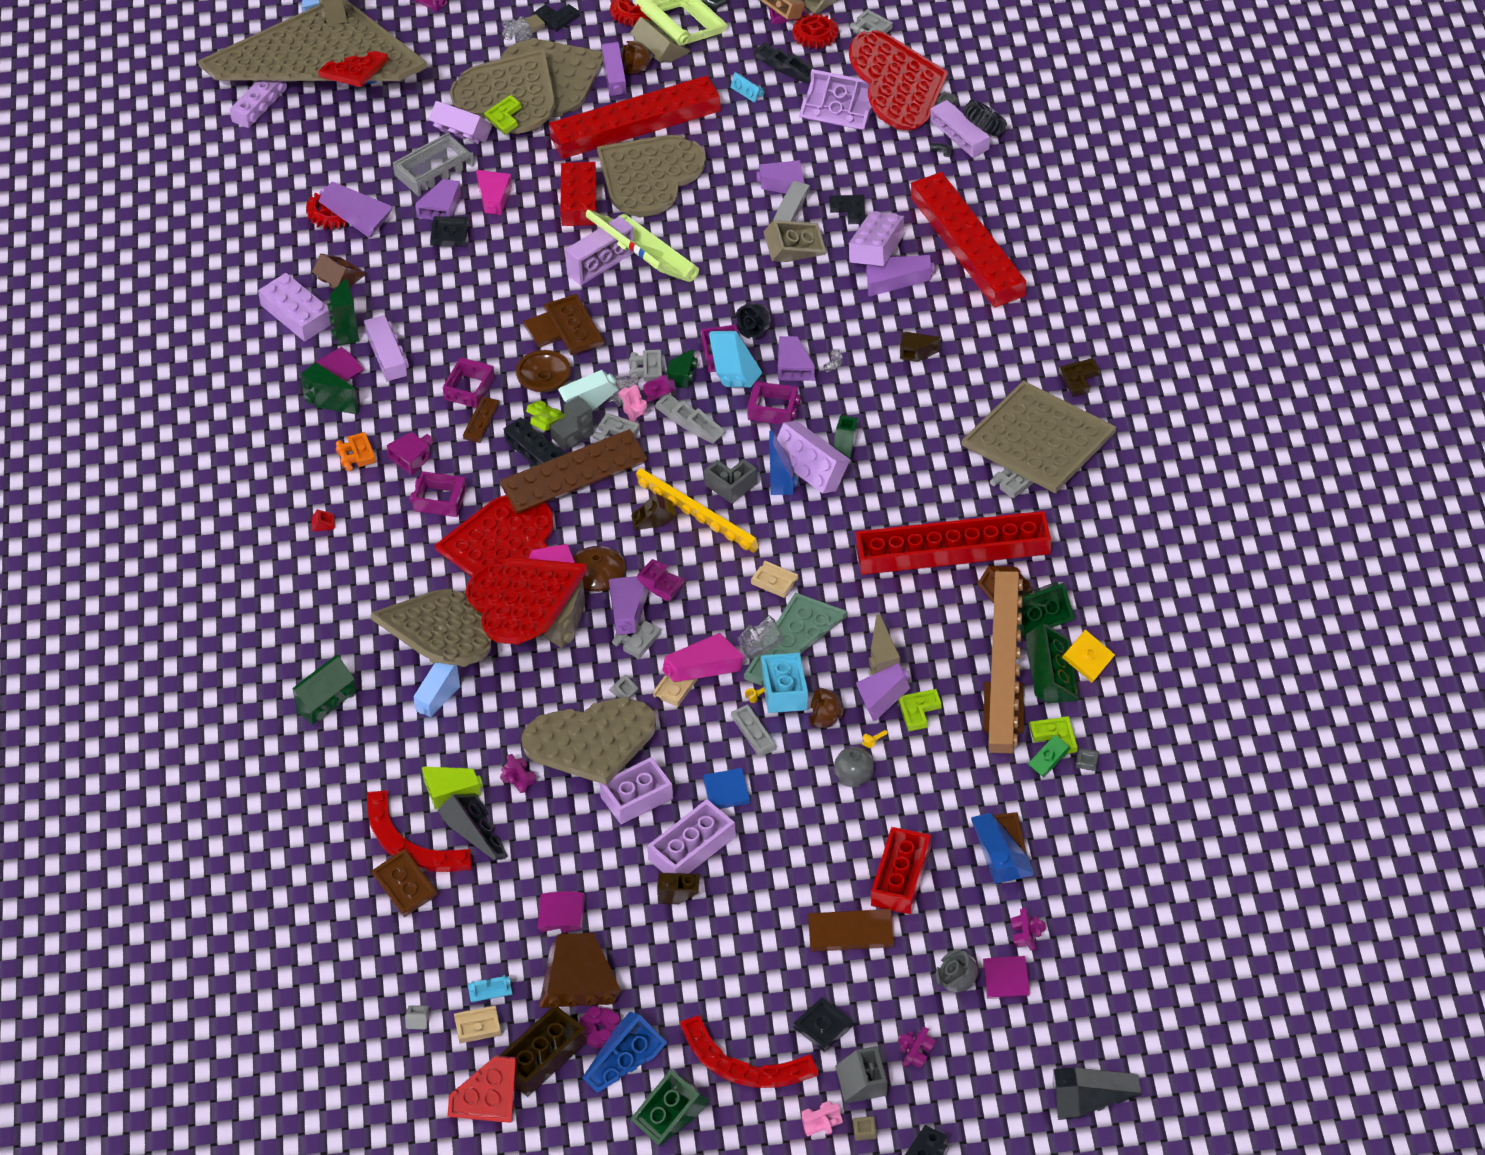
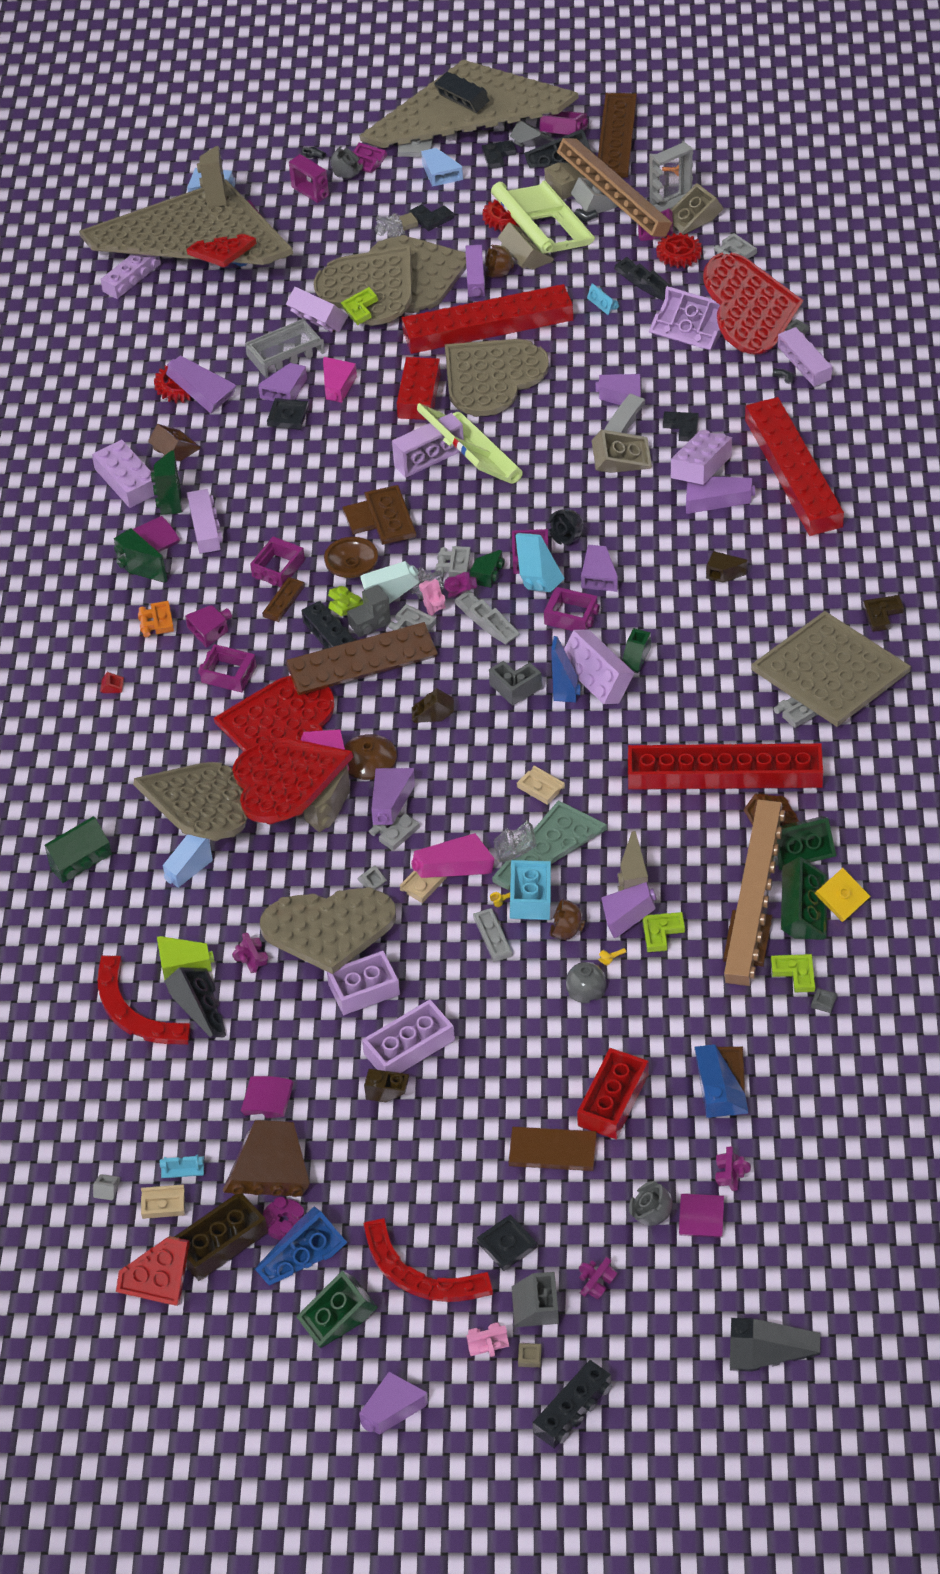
camera: 10 degrees right, 0 degrees up
reddish brown tile [371,849,438,917] -> none
yellow plate [636,468,759,553] -> none
magenta slope [637,559,685,601] -> none
blue tile [703,768,750,809] -> none
clear arm [823,349,843,373] -> none
black gear [962,99,1007,136] -> none
green plate [1028,735,1071,778] -> none

